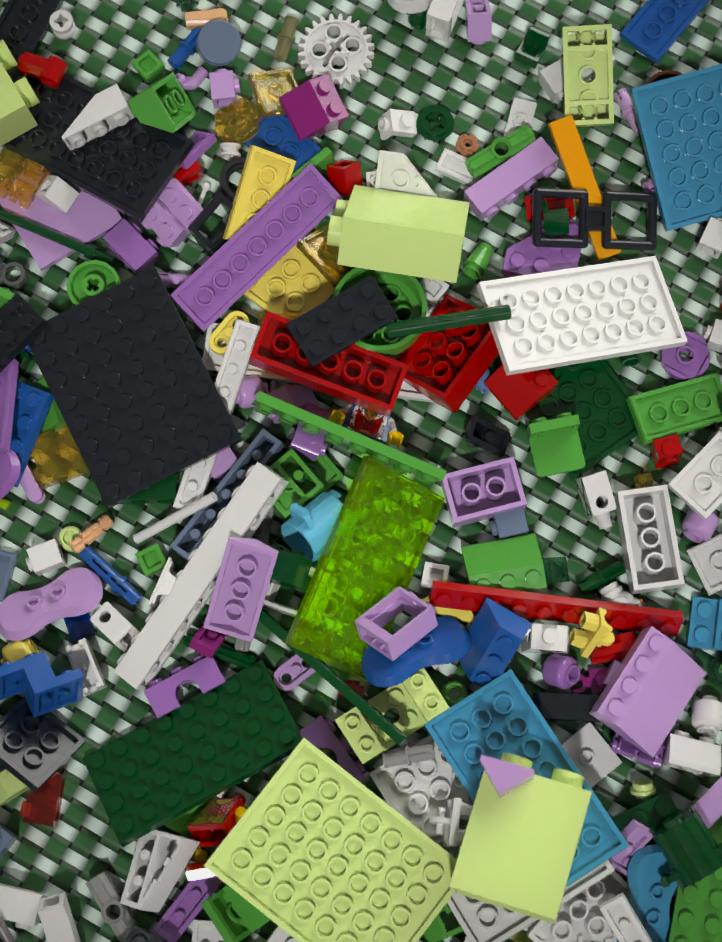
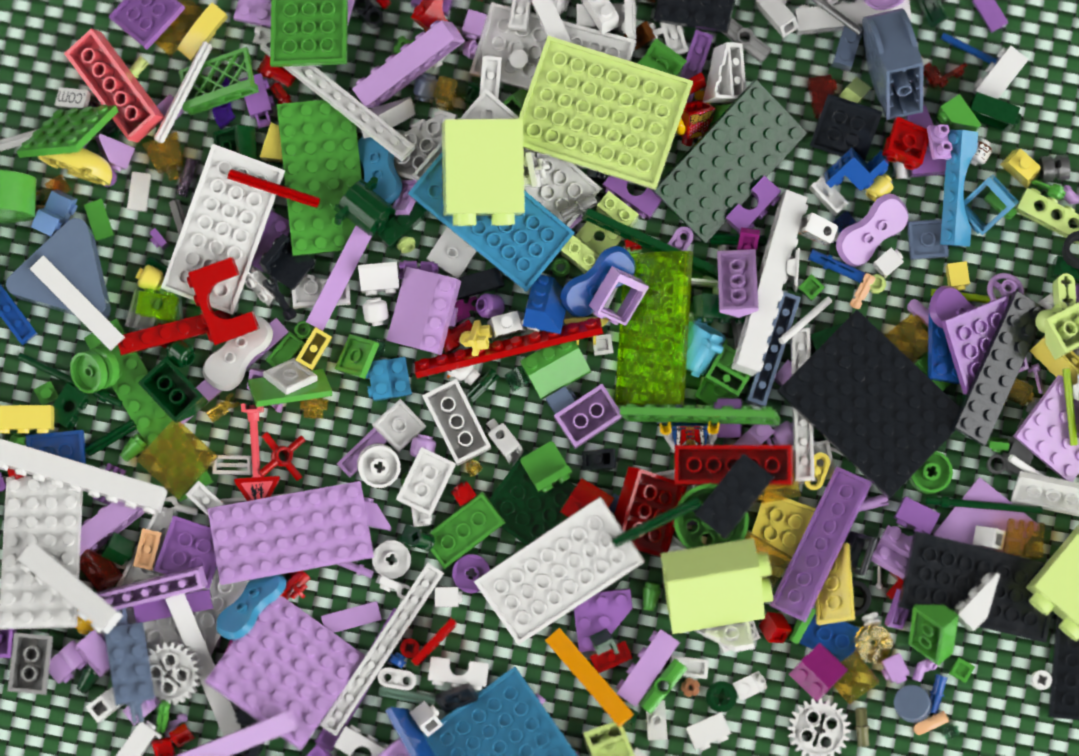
camera: 160 degrees right, 5 degrees up
red piece [17,52,68,88] -> none
lavender slope [480,755,535,798] -> none
black bar [532,188,657,251] -> none
none -> white brick [685,712,731,751]

